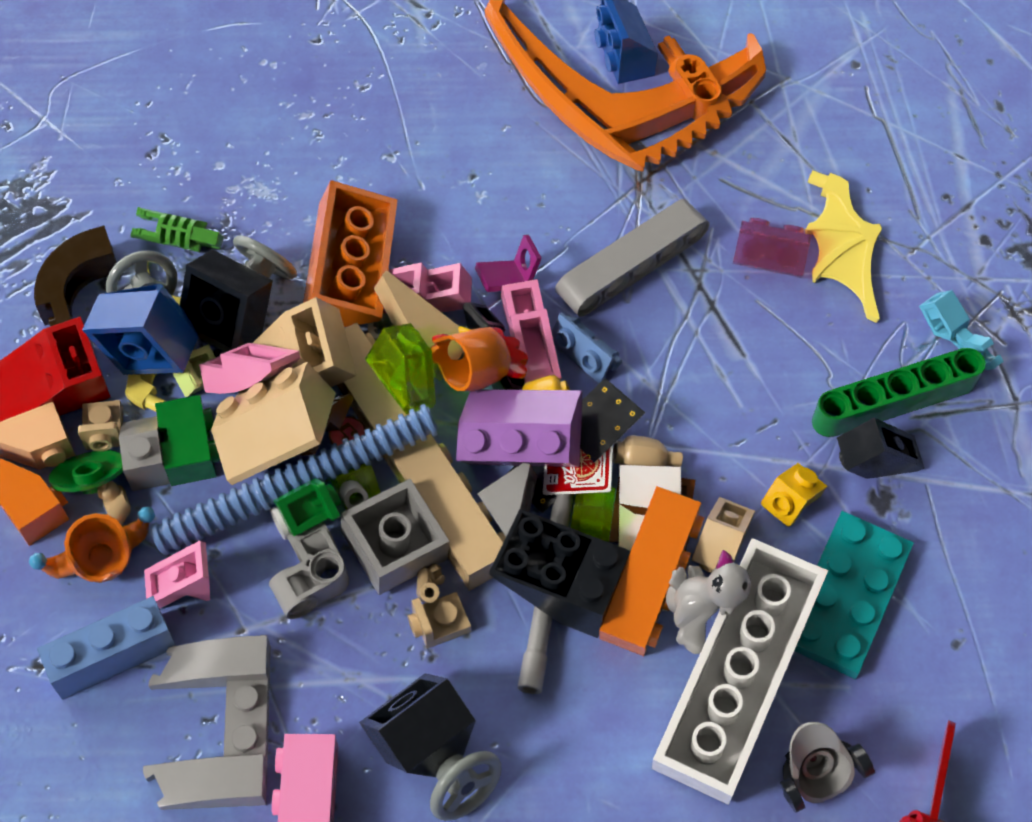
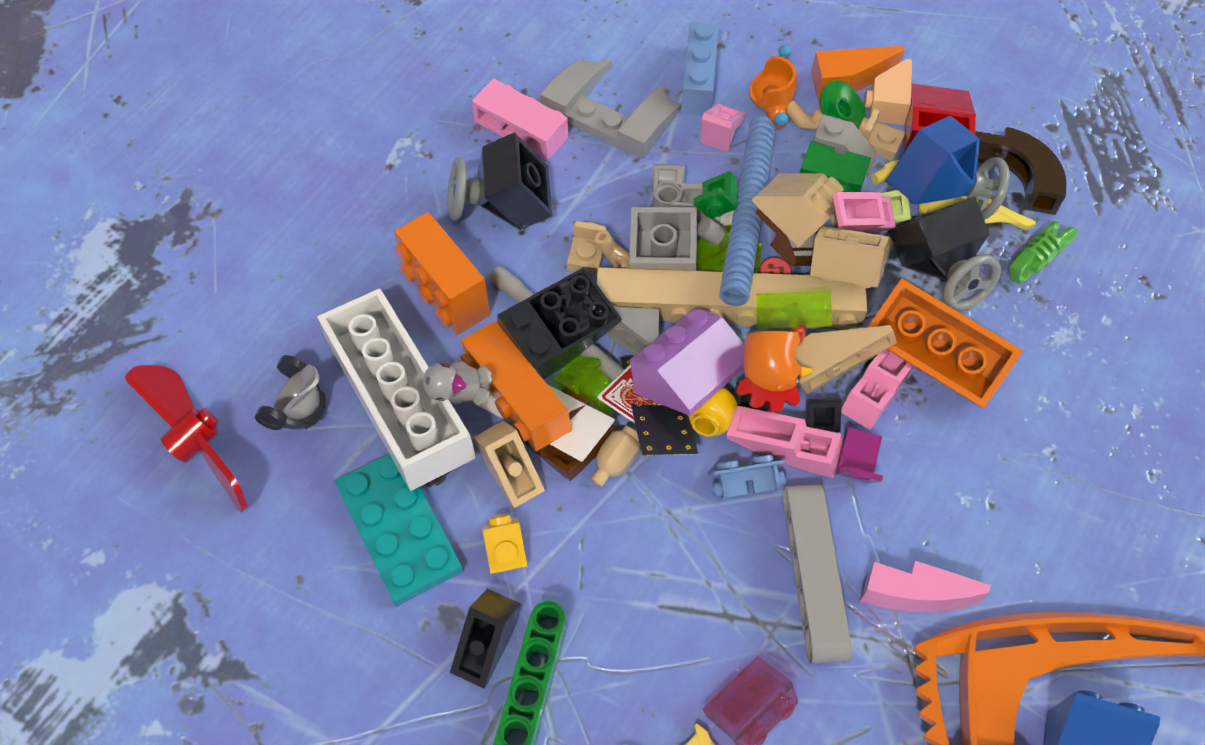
camera: 125 degrees right, 0 degrees up
none -> orange brick [394,212,490,336]
none -> bright pink slope [860,561,991,612]

